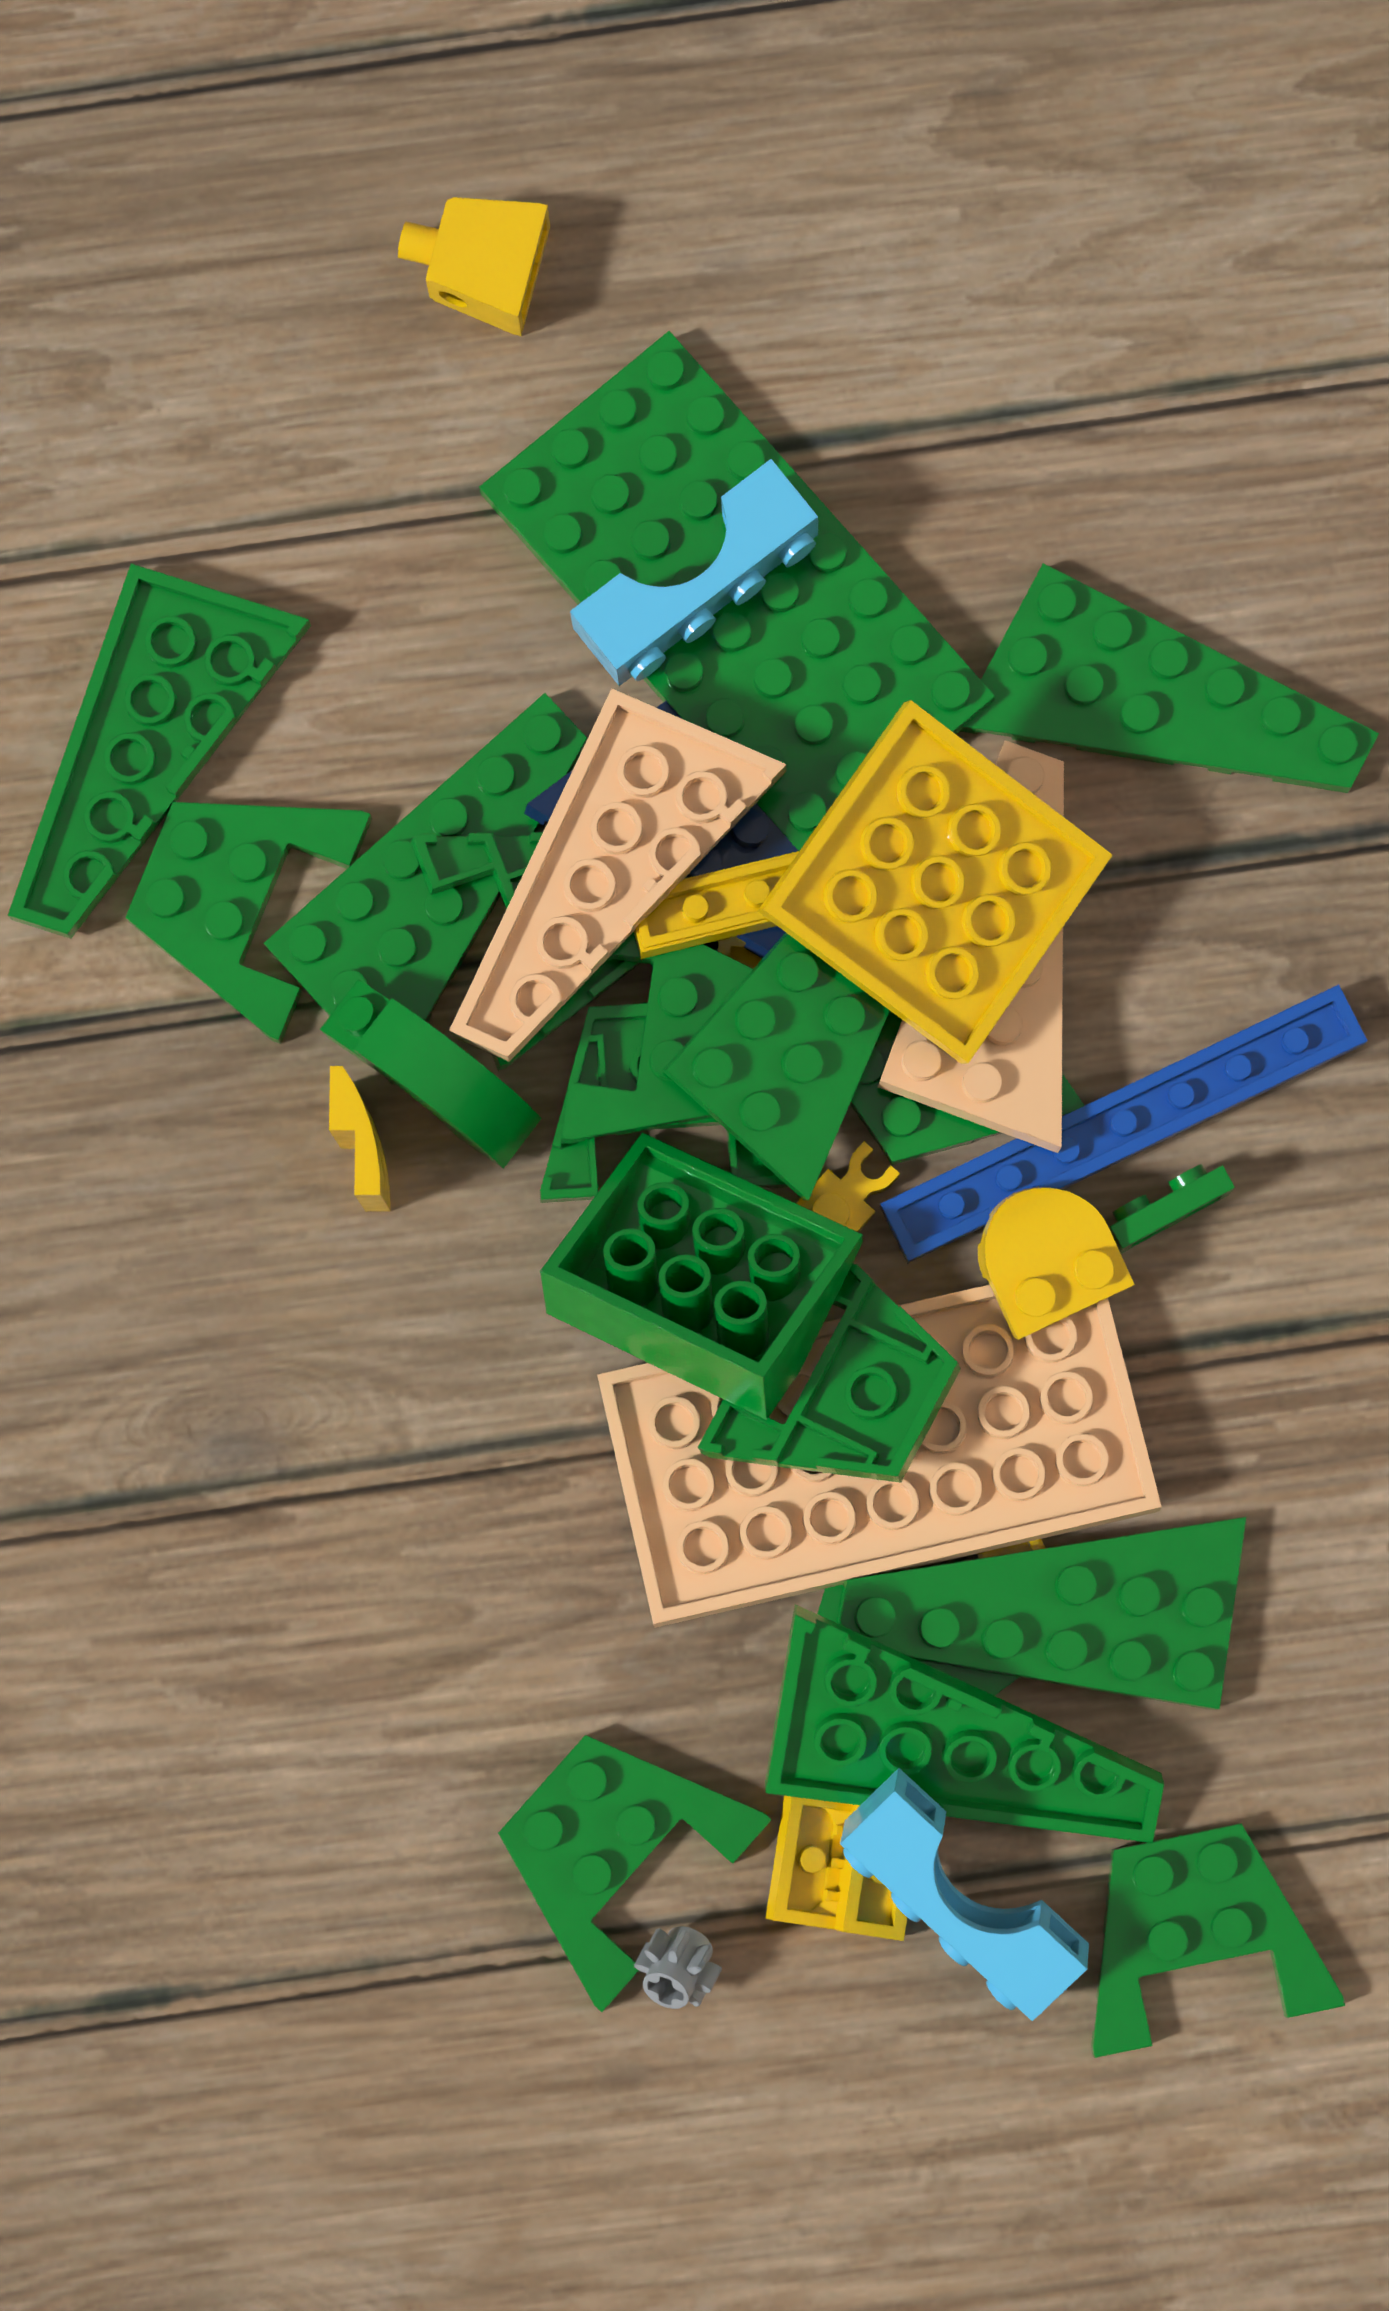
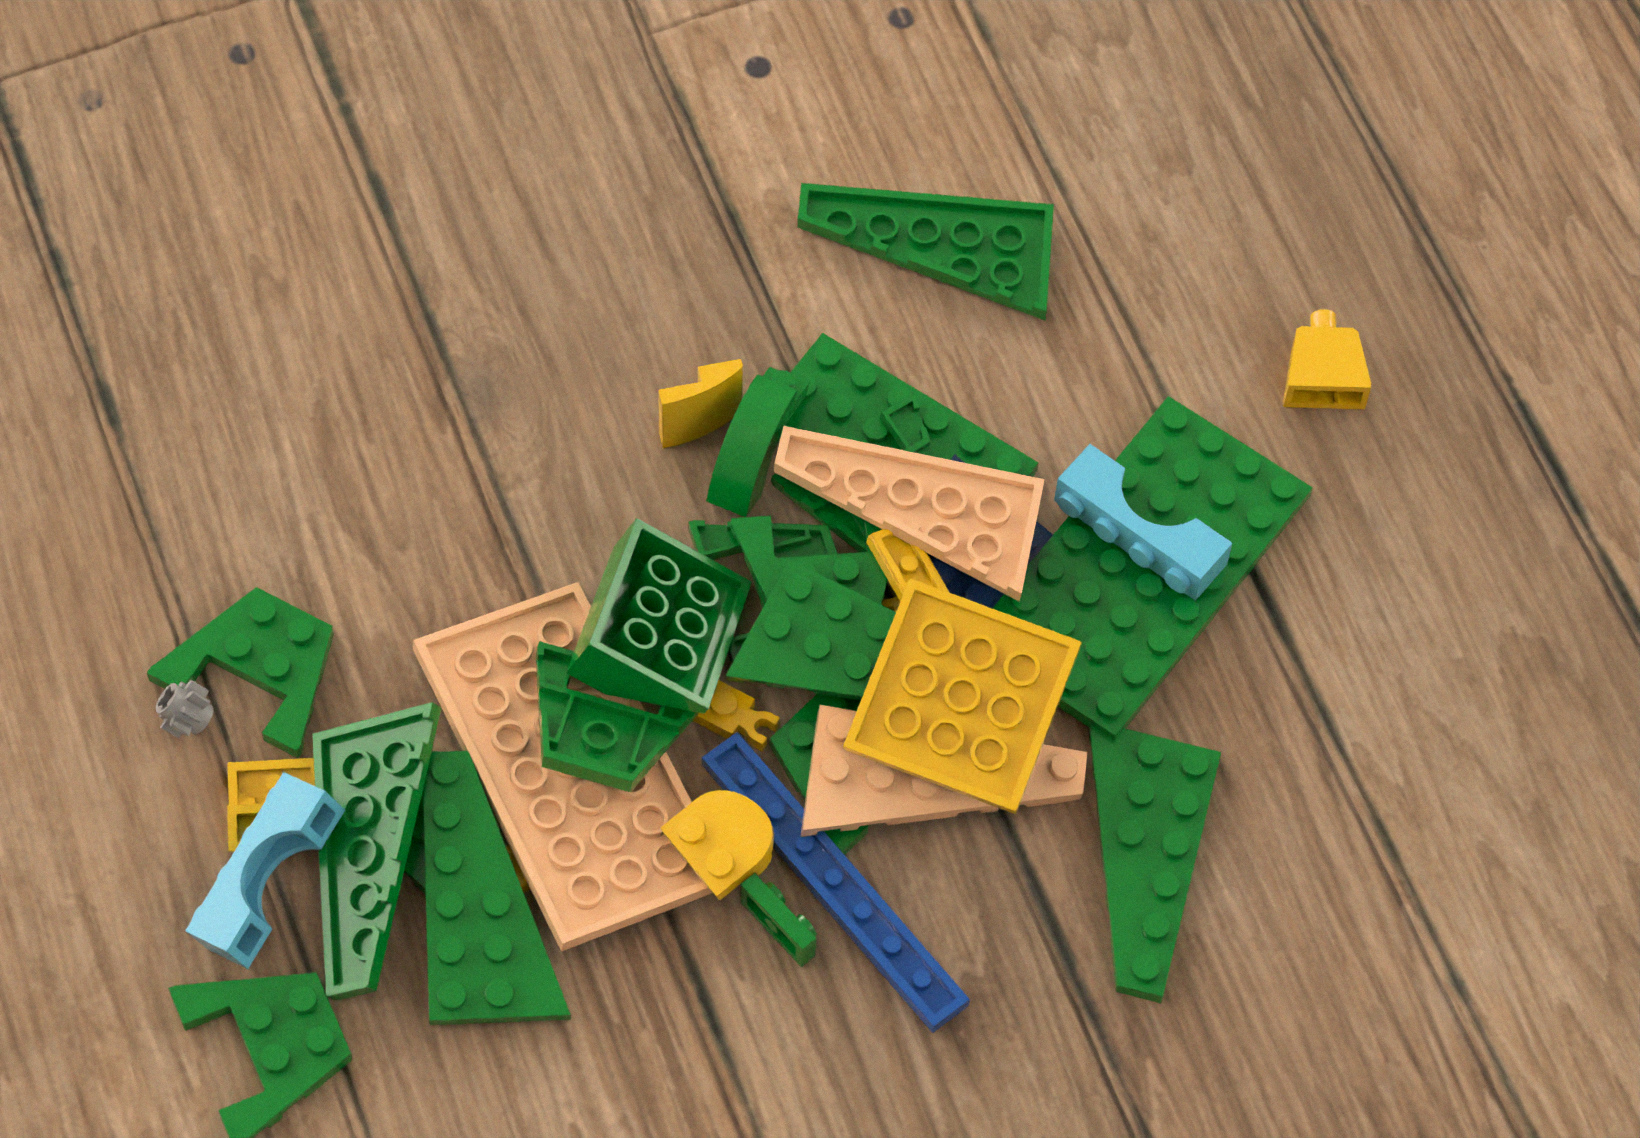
camera: 70 degrees right, 20 degrees down
green wing [125,802,372,1044] -> none

